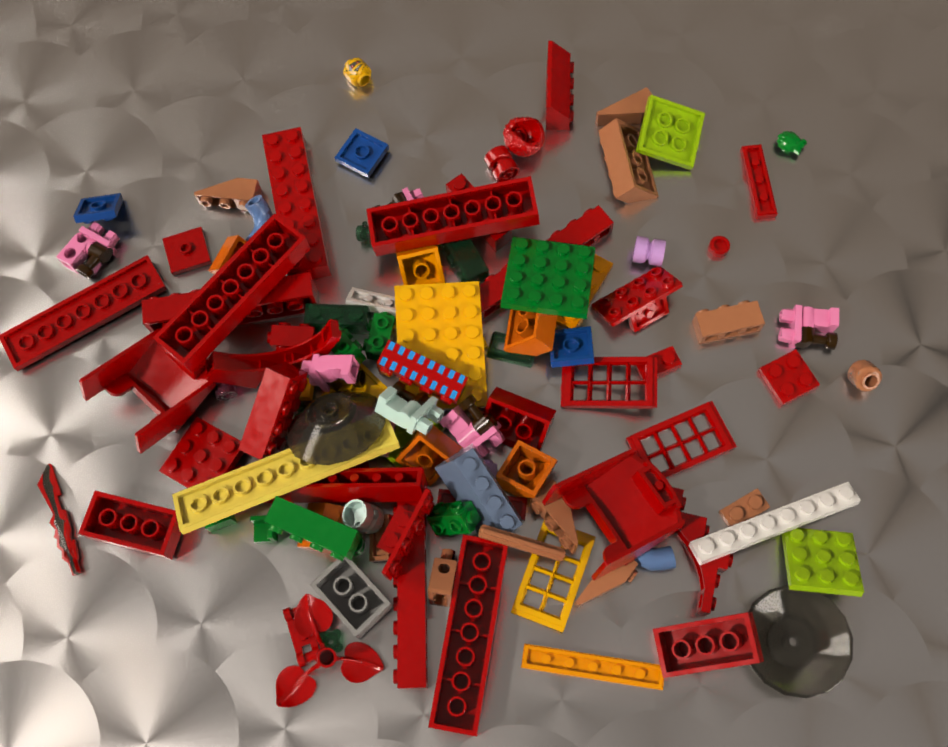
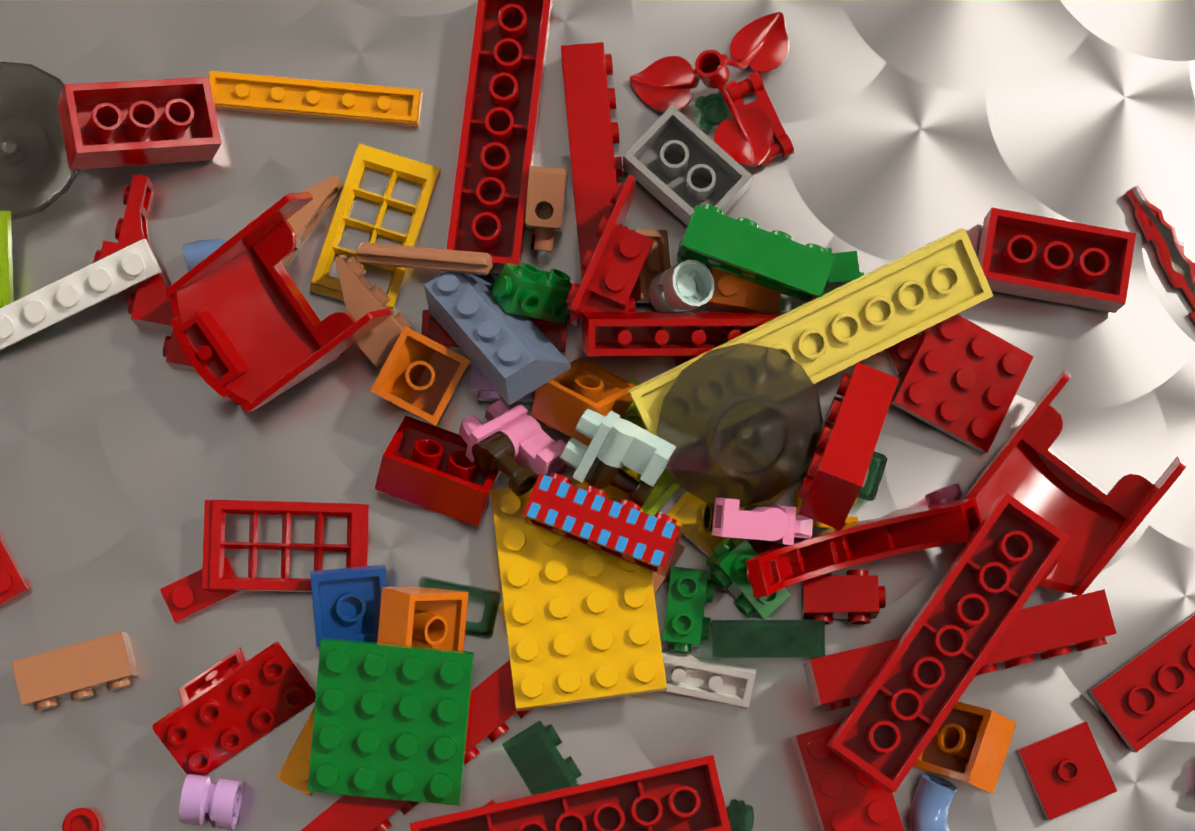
camera: 170 degrees right, 10 degrees up
light orange slope [396,246,445,285] -> none
red piece [626,401,737,479] -> none
nougat plate [719,488,770,527] -> none

